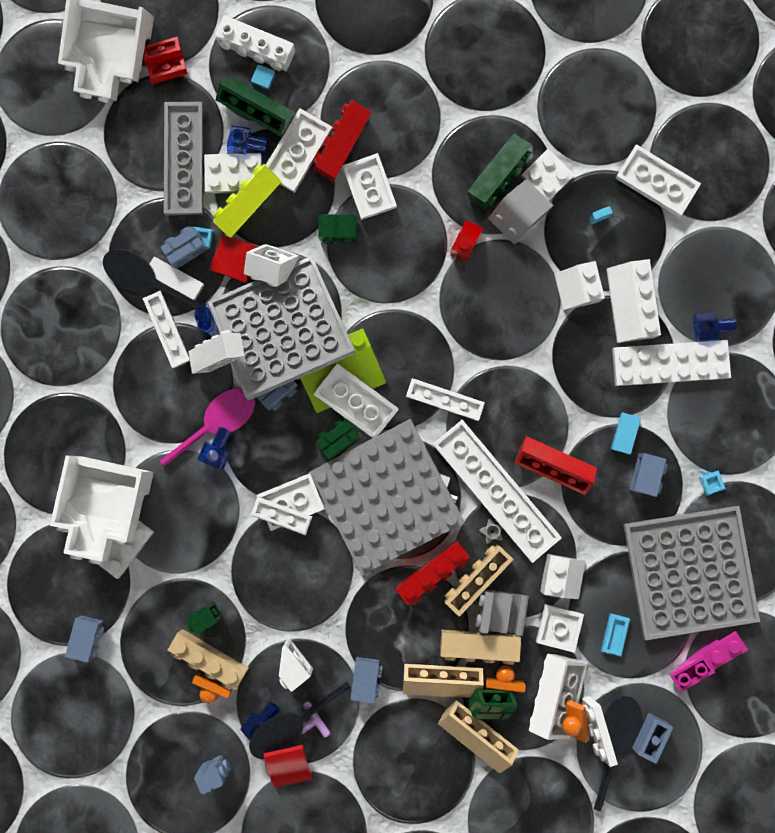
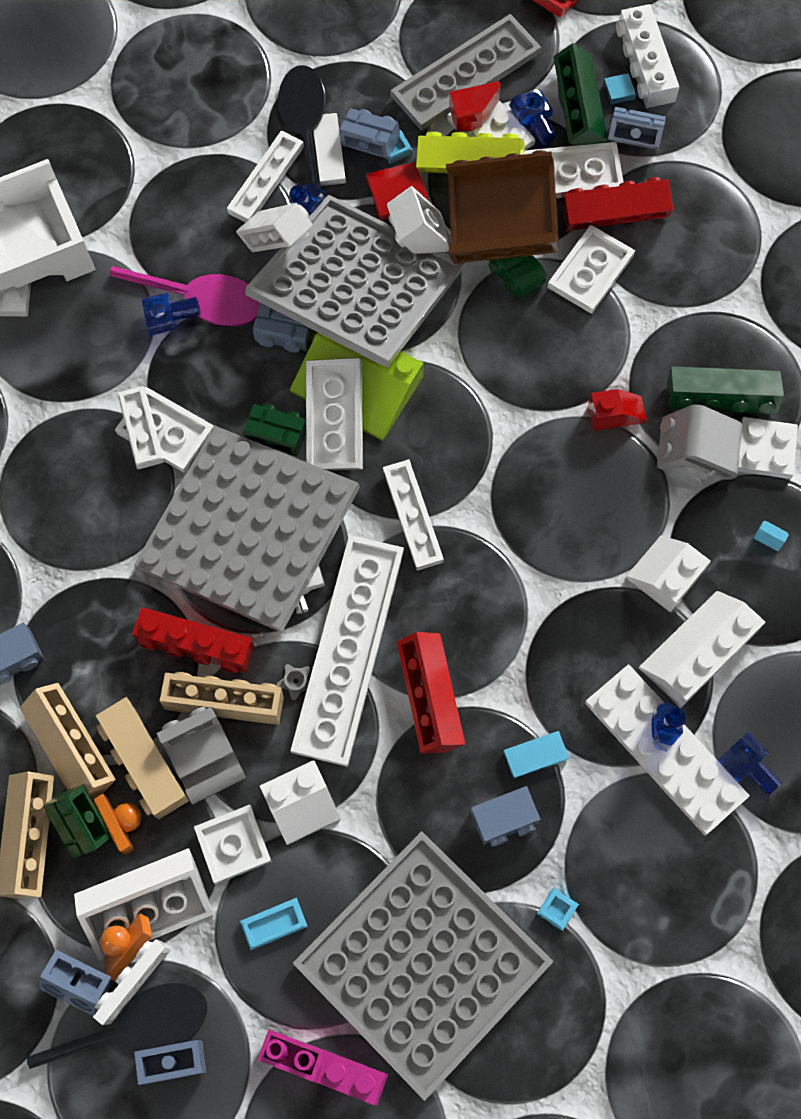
camera: 55 degrees right, 15 degrees down
none -> sand blue brick [39,950,111,1016]
none -> reddish brown panel [446,150,559,264]
none -> red slope [449,81,501,132]
none -> sand blue brick [608,107,666,150]
none -> clear blue piece [651,702,686,752]

